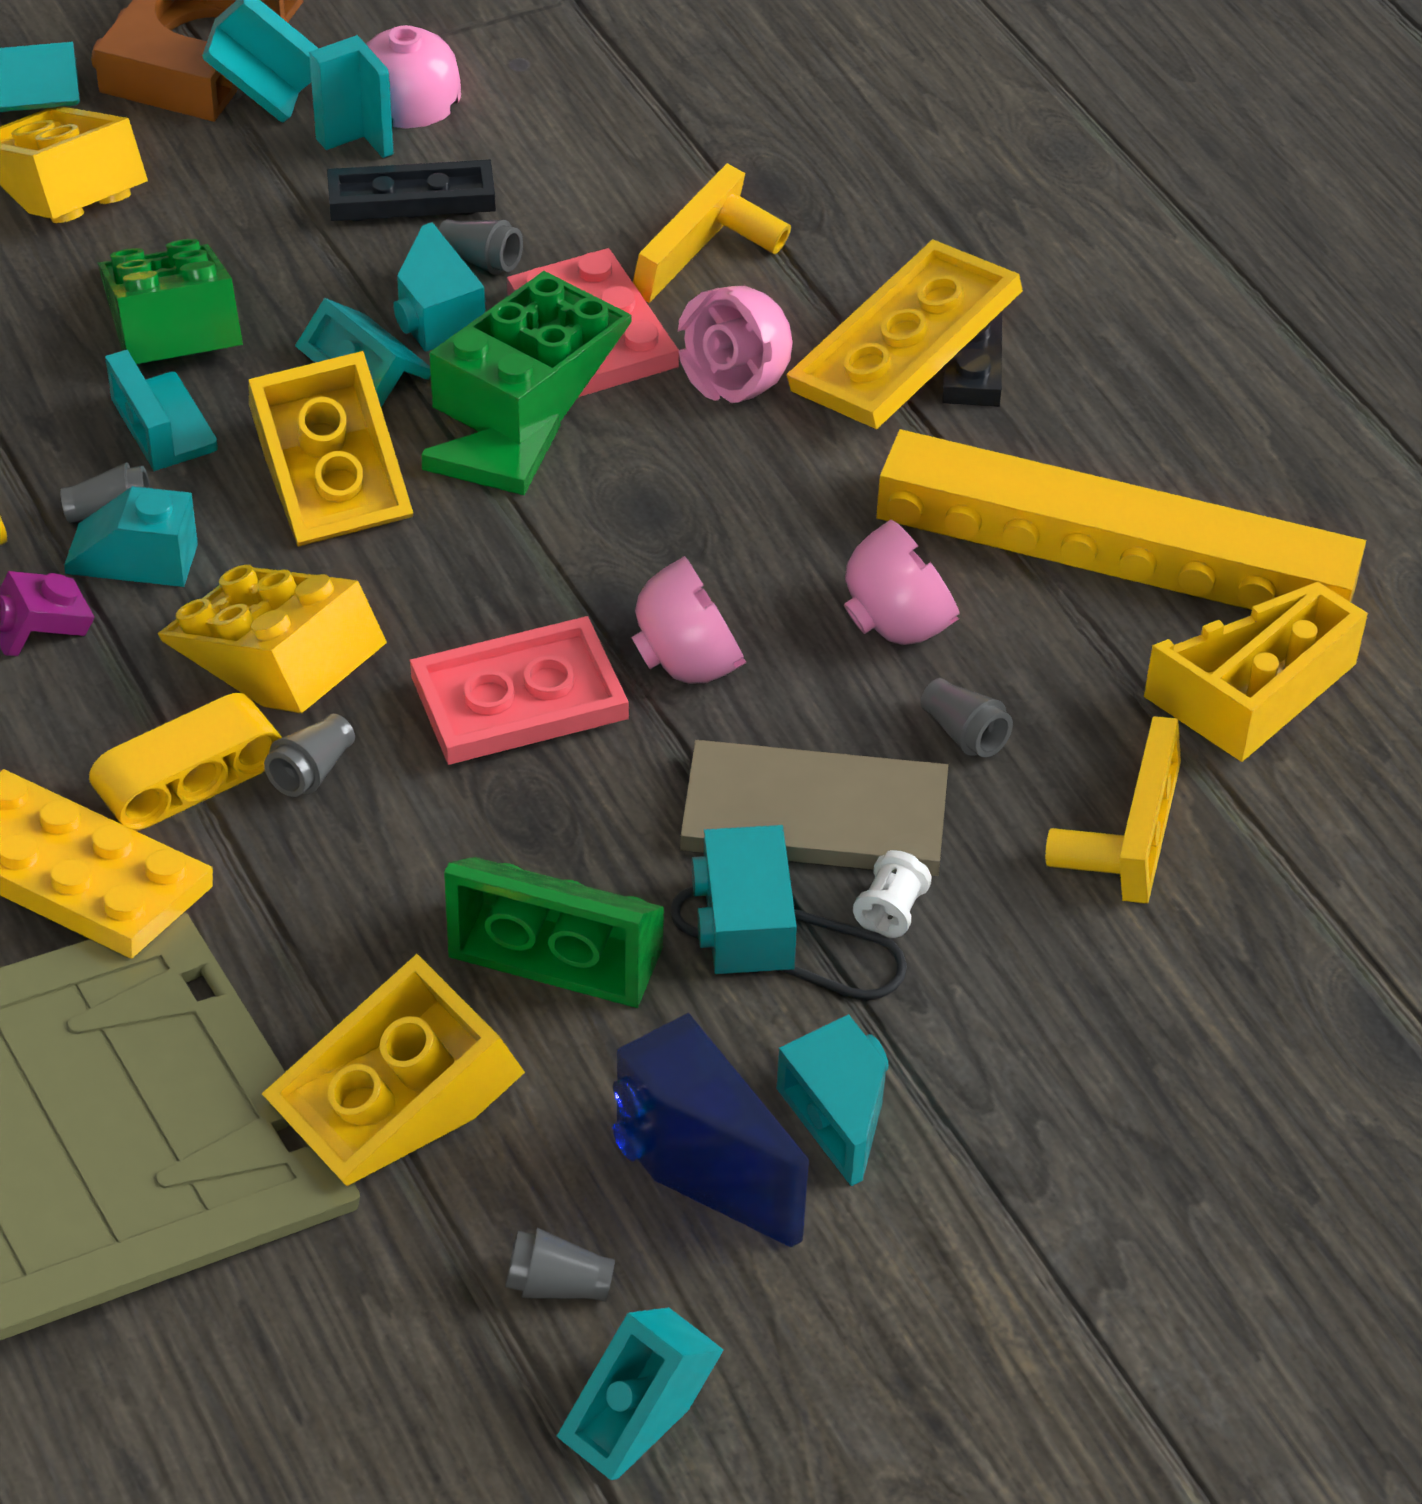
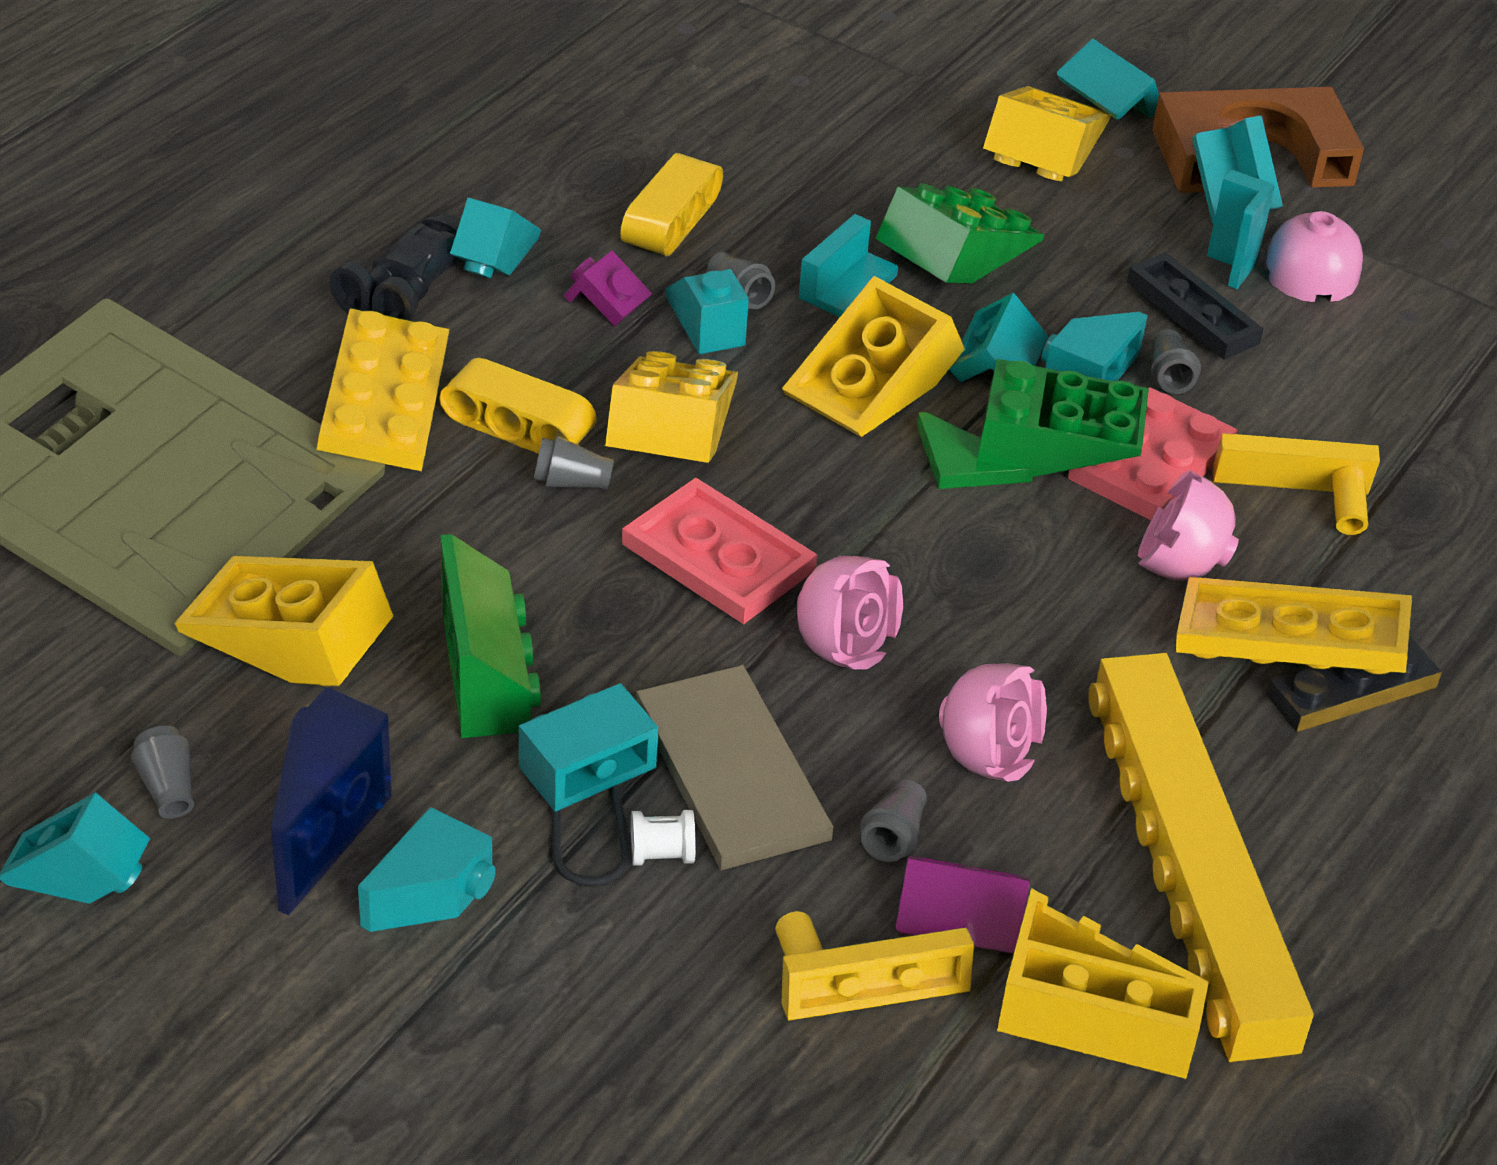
camera: 60 degrees right, 5 degrees down
none -> magenta panel [896,855,1030,953]

